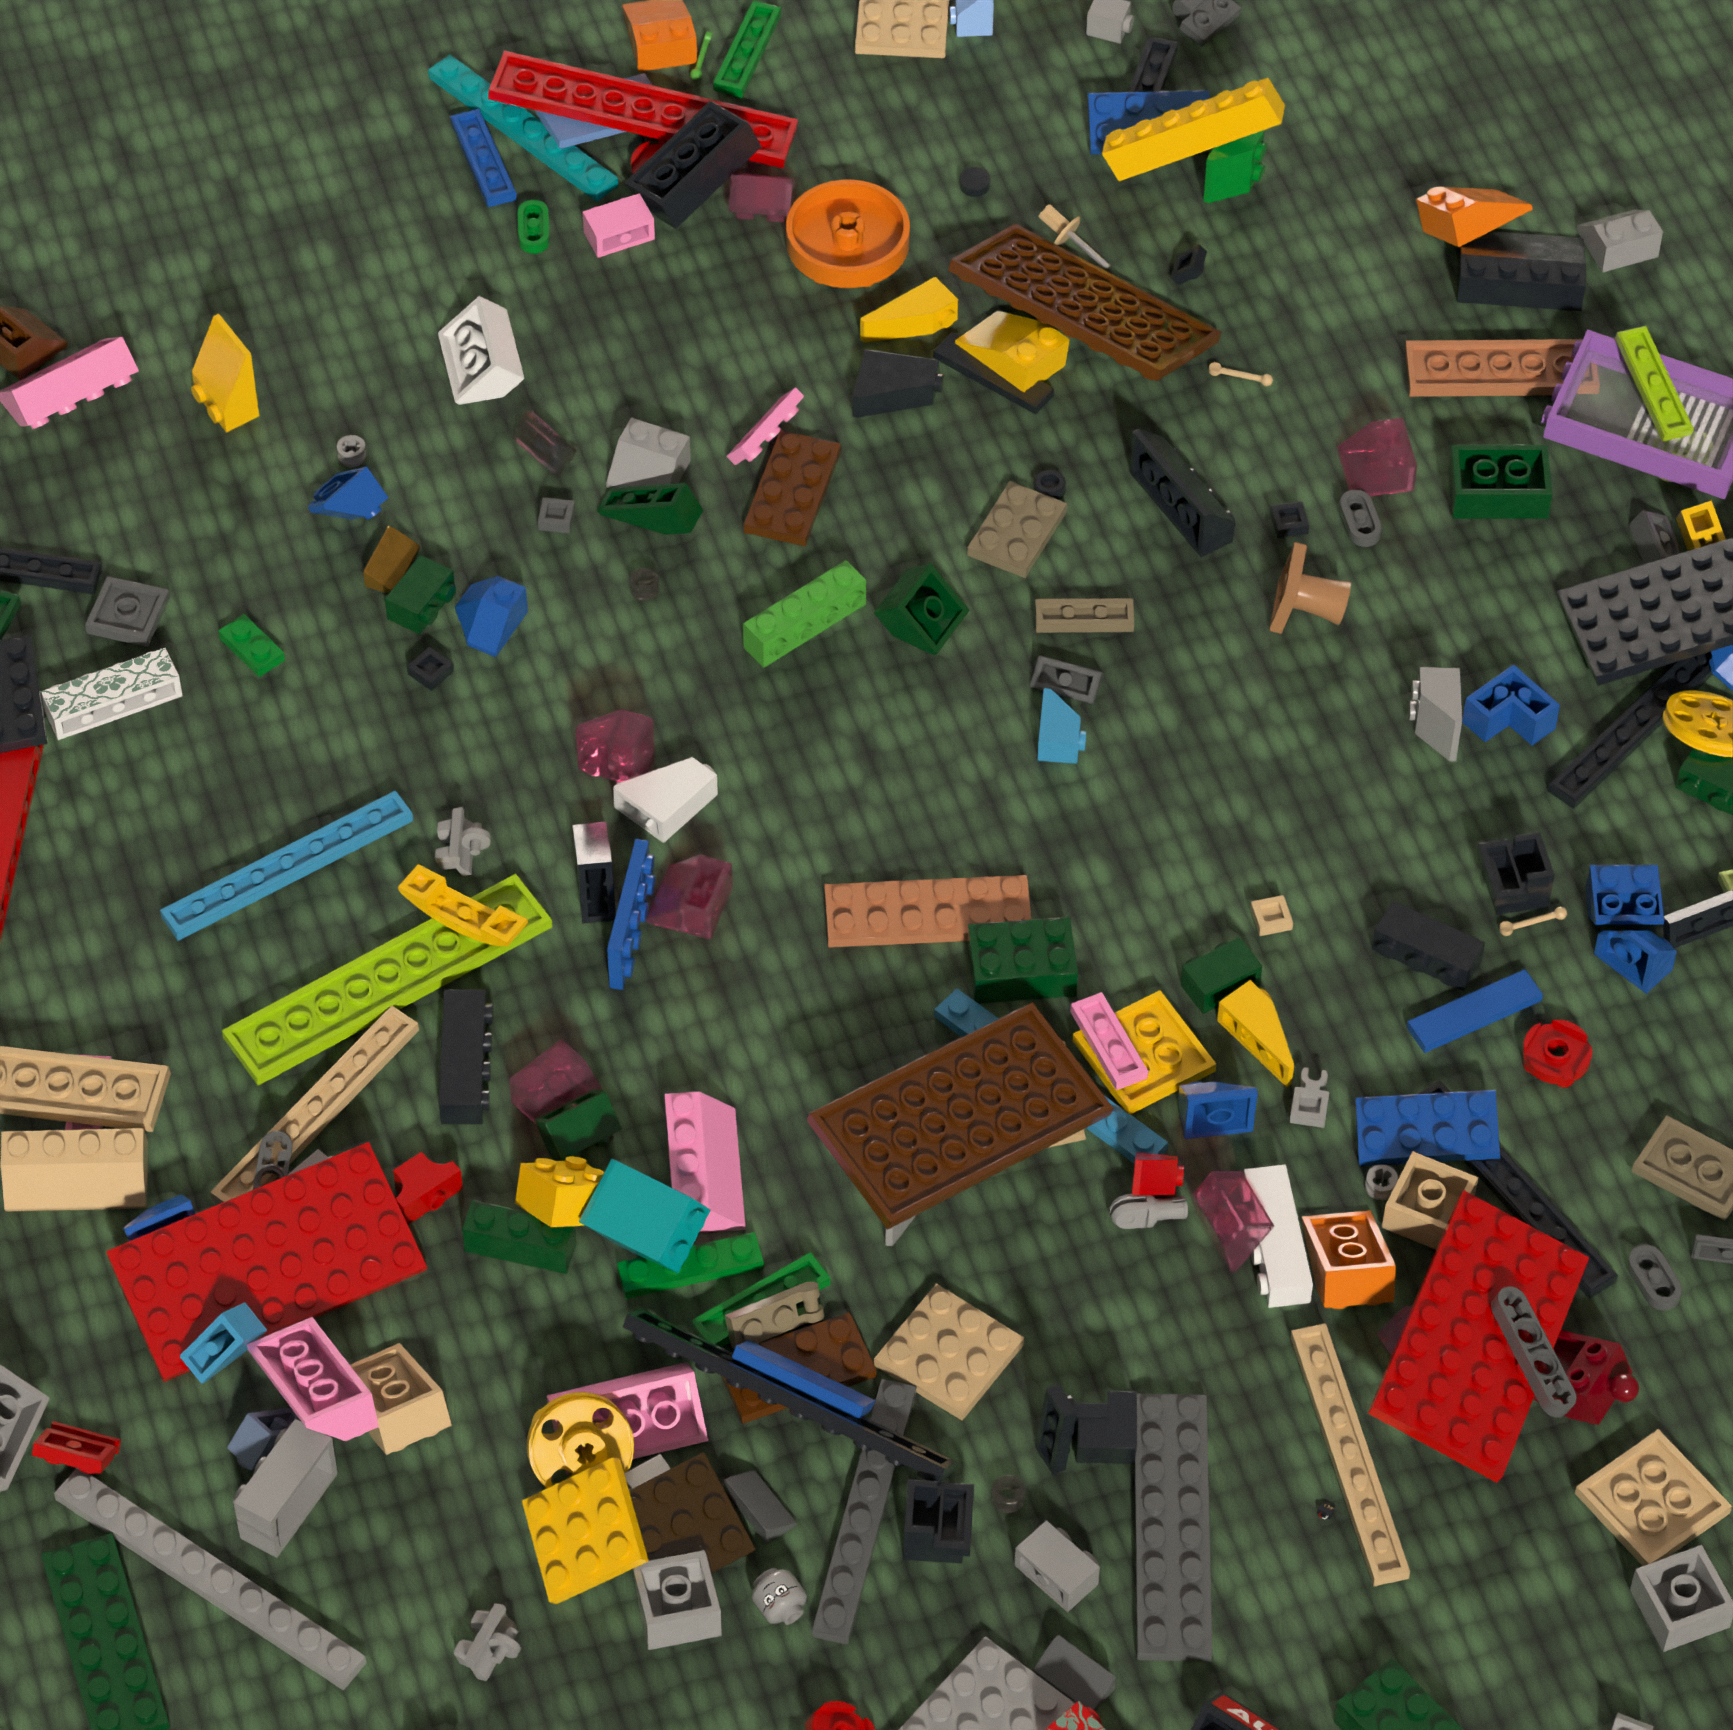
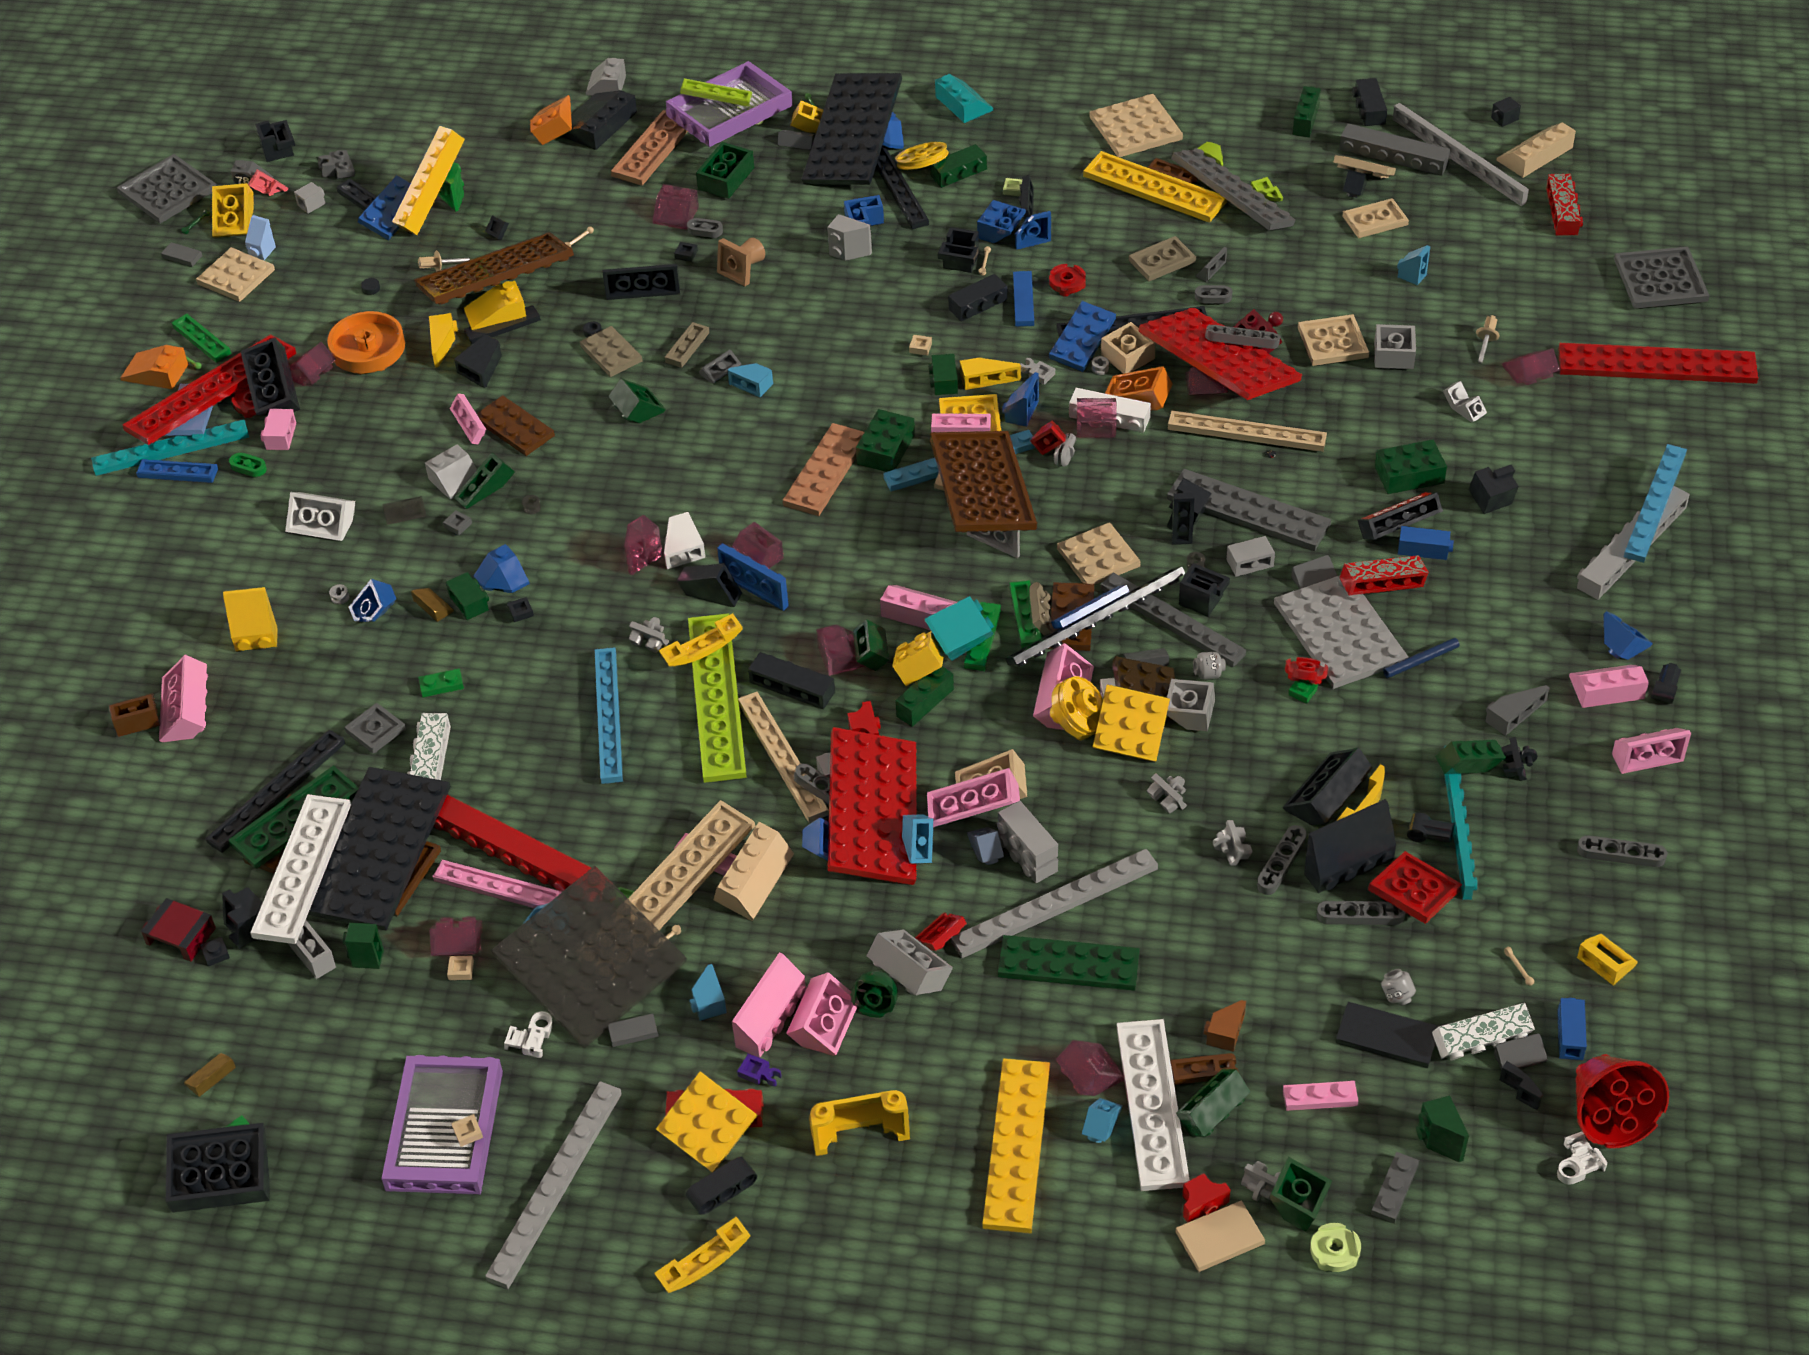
camera: 60 degrees left, 5 degrees down
bright green brick [743,560,866,668] -> none

